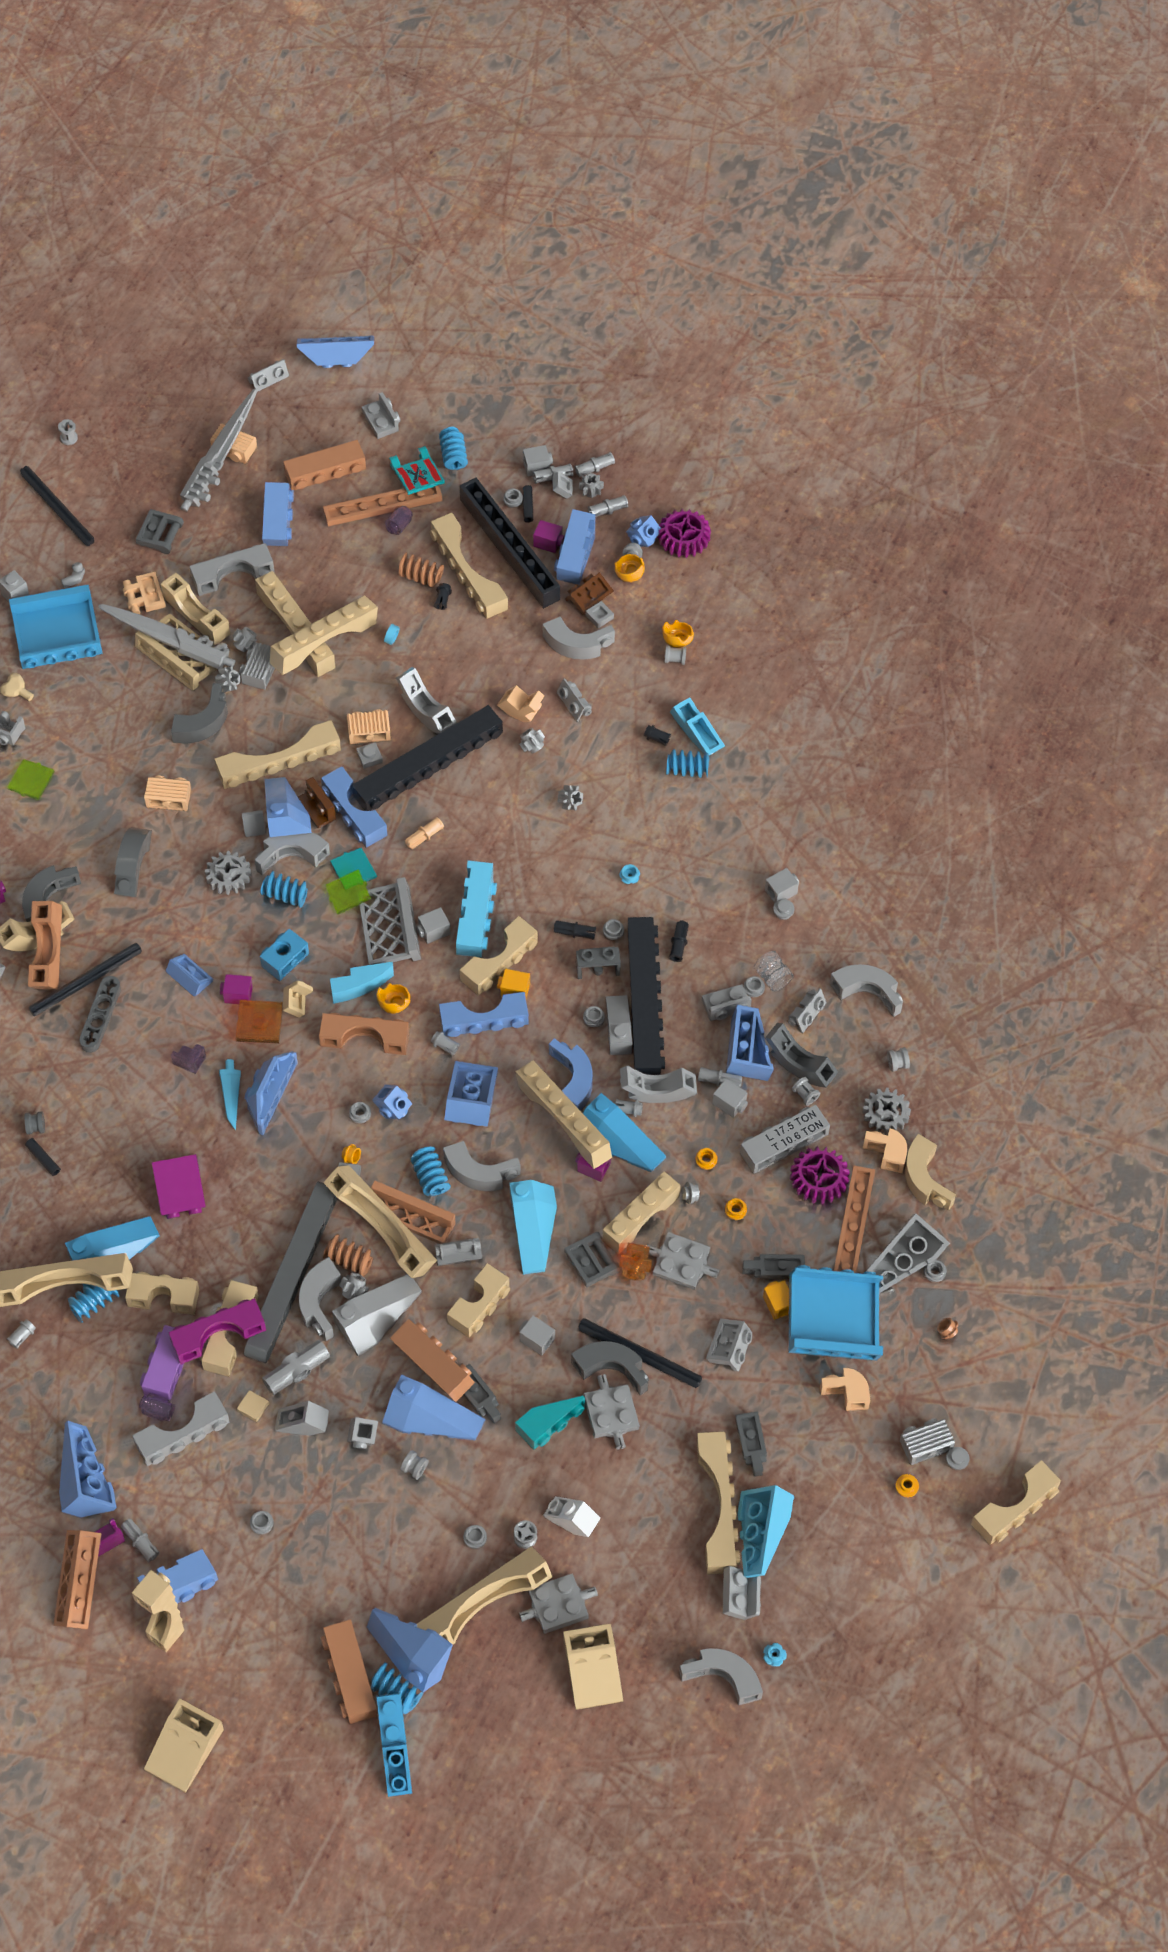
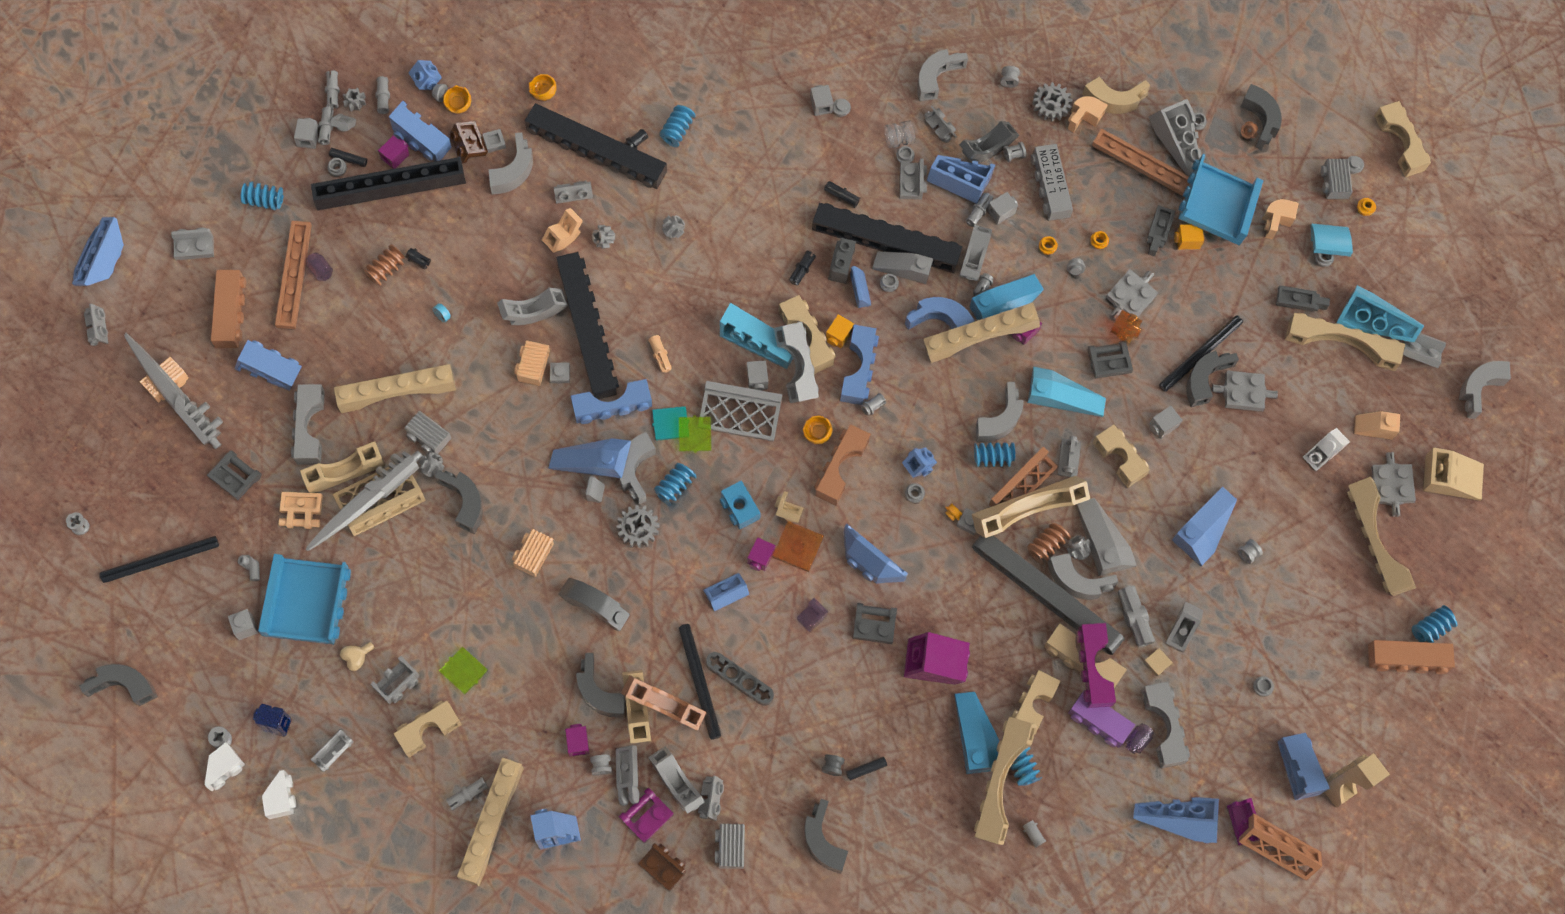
camera: 75 degrees left, 10 degrees up
light grey axle [121,1519,160,1562] -> none
tan slope [144,1699,224,1793] -> none
tan arch [214,720,341,789] -> none
medium azure bar [219,1059,241,1130] -> none
light grey gear [232,627,257,652] -> none
tan arch [270,596,378,675] -> none
reddish brown bracket [298,777,336,828] -> none
medium azure slope [330,962,394,1004] -> none
light grey brick [347,1417,378,1449] -> none
medium blue wedge [367,1608,453,1692] -> none
dark azure slope [376,1693,412,1797] -> none
teal flag [389,446,445,495] -> none
nougat brick [390,1319,475,1402] -> none
tan arch [430,513,508,619] -> none
medium blue slope [444,1061,498,1127] -> none
dark grey hinge [463,1363,501,1424] -> none
light grey plate [463,1525,487,1549] -> none
light grey wheel [514,1520,537,1549] -> none
teal slope [515,1396,585,1450] -> none
tan arch [602,1171,680,1255] -> none
light grey plate [603,919,624,940] -> none
medium azure plate [619,864,640,884] -> none
magenta gear [657,508,711,559] -> none
light grey bush [665,645,687,665] -> none
medium azure slope [670,697,725,756] -> none
light grey bracket [706,1319,752,1371] -> none
medium azure plate [763,1643,787,1666] -> none
magenta gear [790,1146,850,1205] -> none
none -> black brick [525,103,667,189]
none -> light grey arch [773,322,819,403]
none -> medium blue slope [850,266,871,308]
none -> dark grey plate [853,603,897,644]
none -> dark grey arch [1240,84,1282,150]
none -> medium azure slope [1311,223,1353,257]
none -> light grey plate [1315,253,1334,267]
none -> light nougat slope [1354,411,1400,440]

